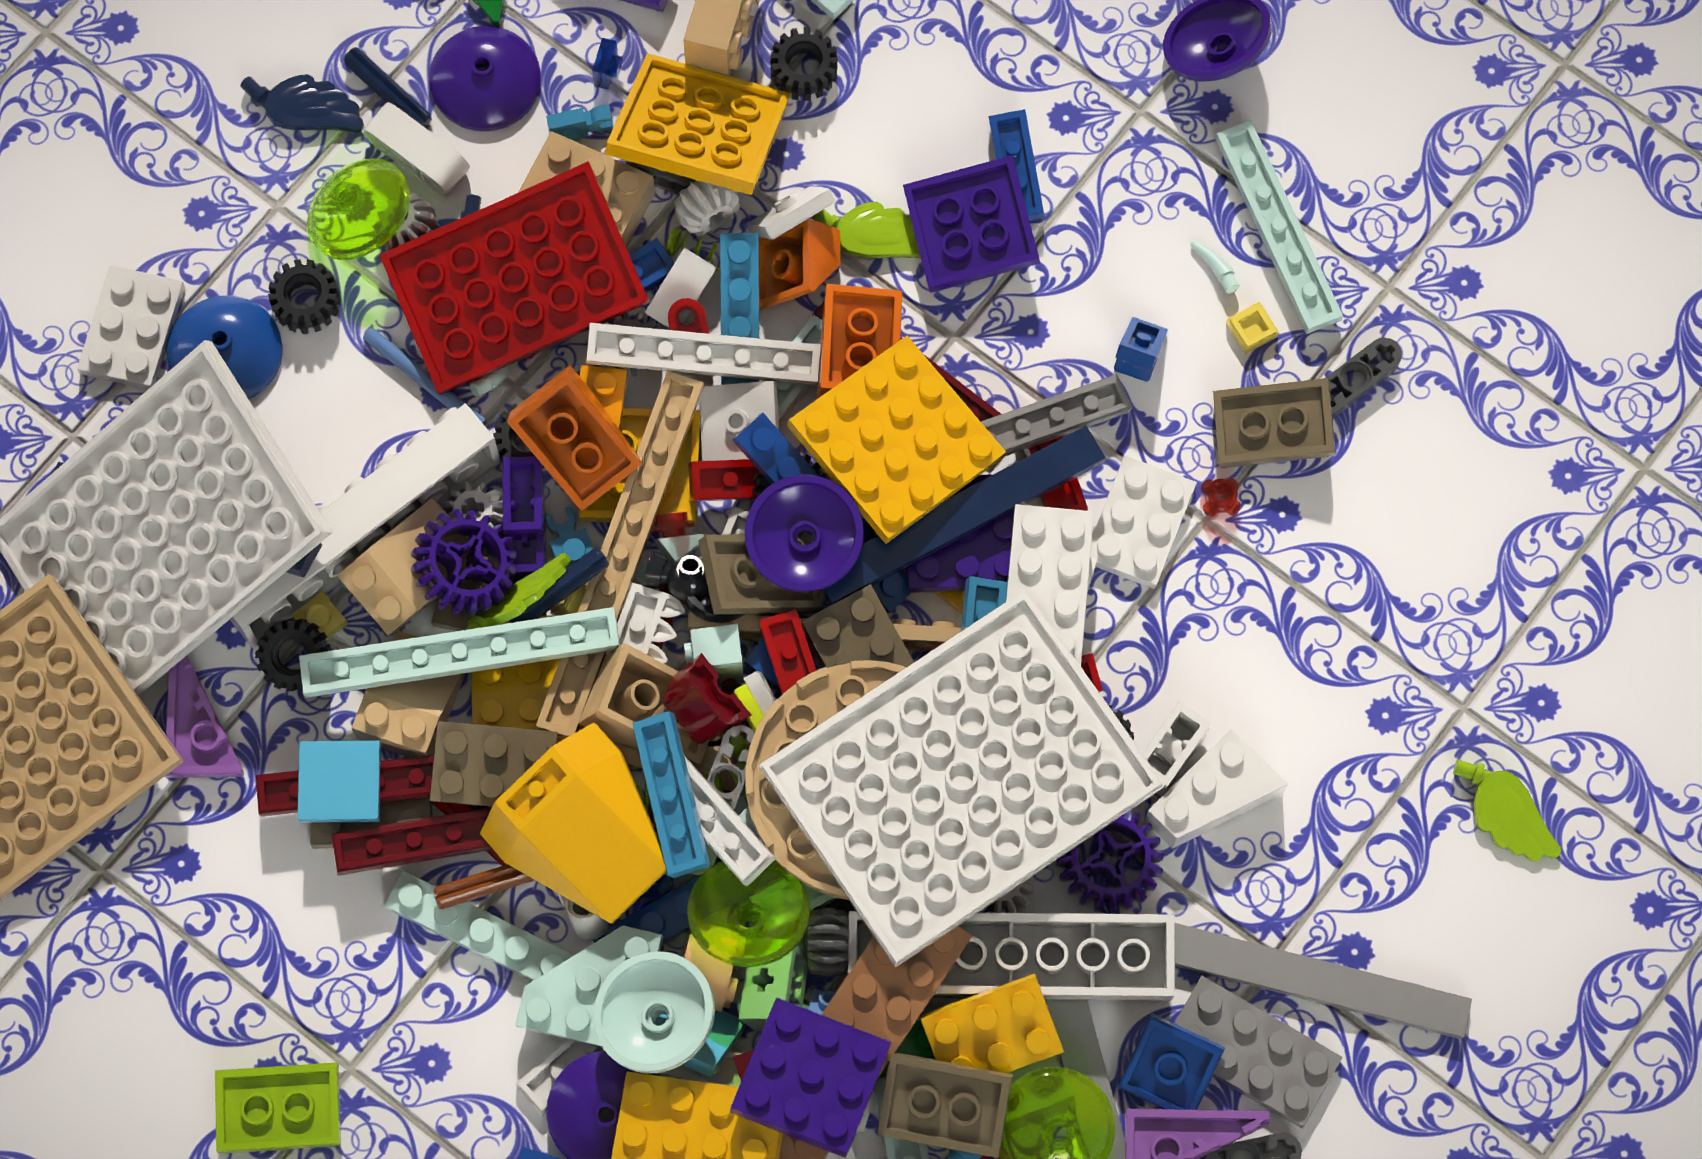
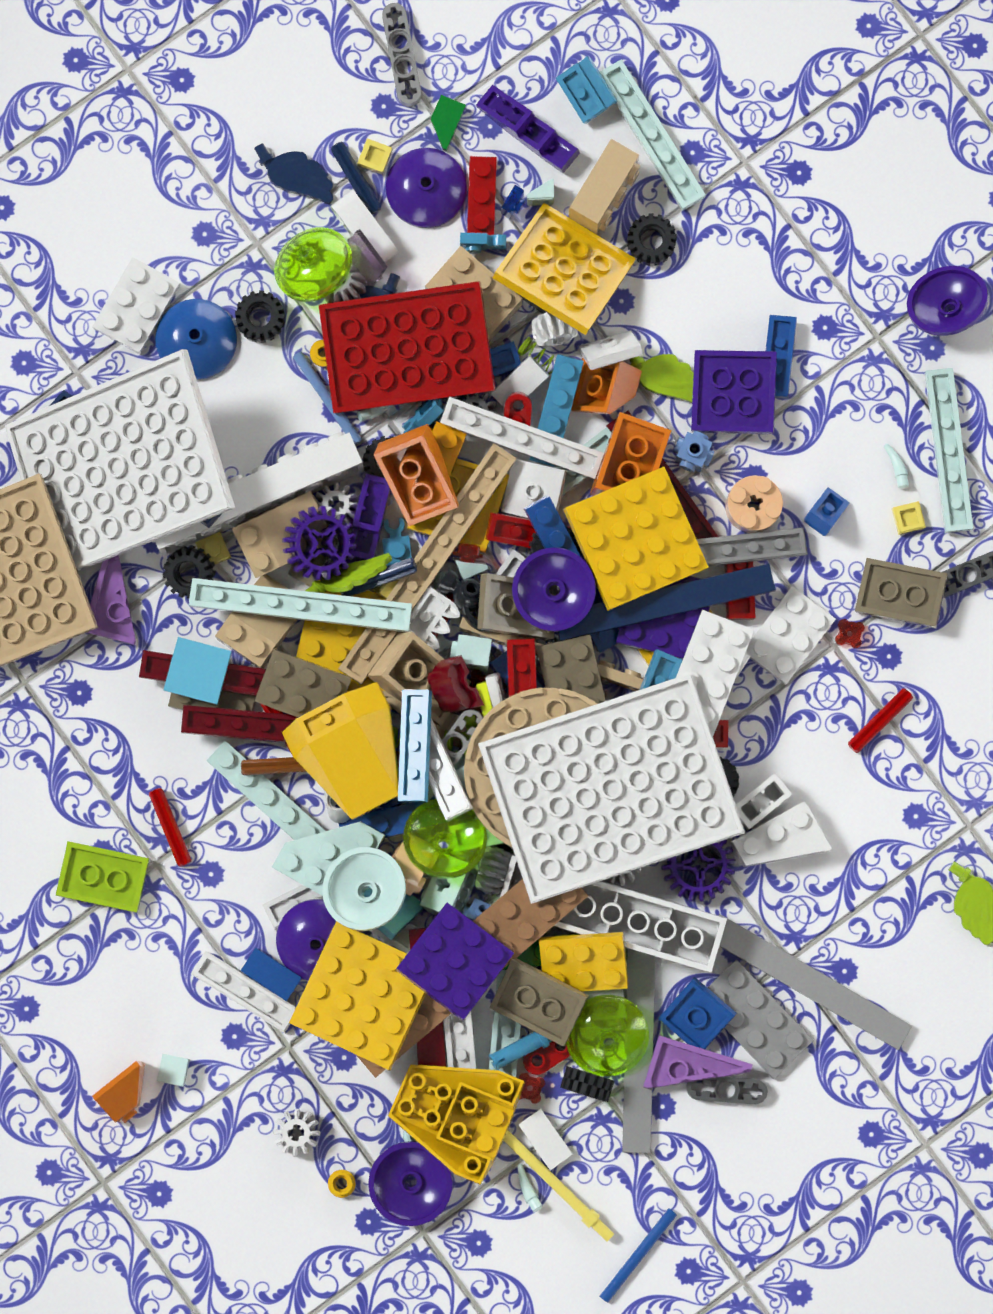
camera: 15 degrees right, 10 degrees up
none -> red axle [149,788,192,867]
none -> yellow plate [310,340,327,367]
none -> piece [342,229,388,286]
none -> light yellow plate [357,138,393,175]
none -> dark azure plate [402,399,444,433]
none -> red plate [467,156,497,235]
none -> light aqua slope [527,179,554,206]
none -> medium blue brick [673,431,715,472]
none -> light nougat brick [725,475,783,533]
none -> red axle [848,688,913,753]

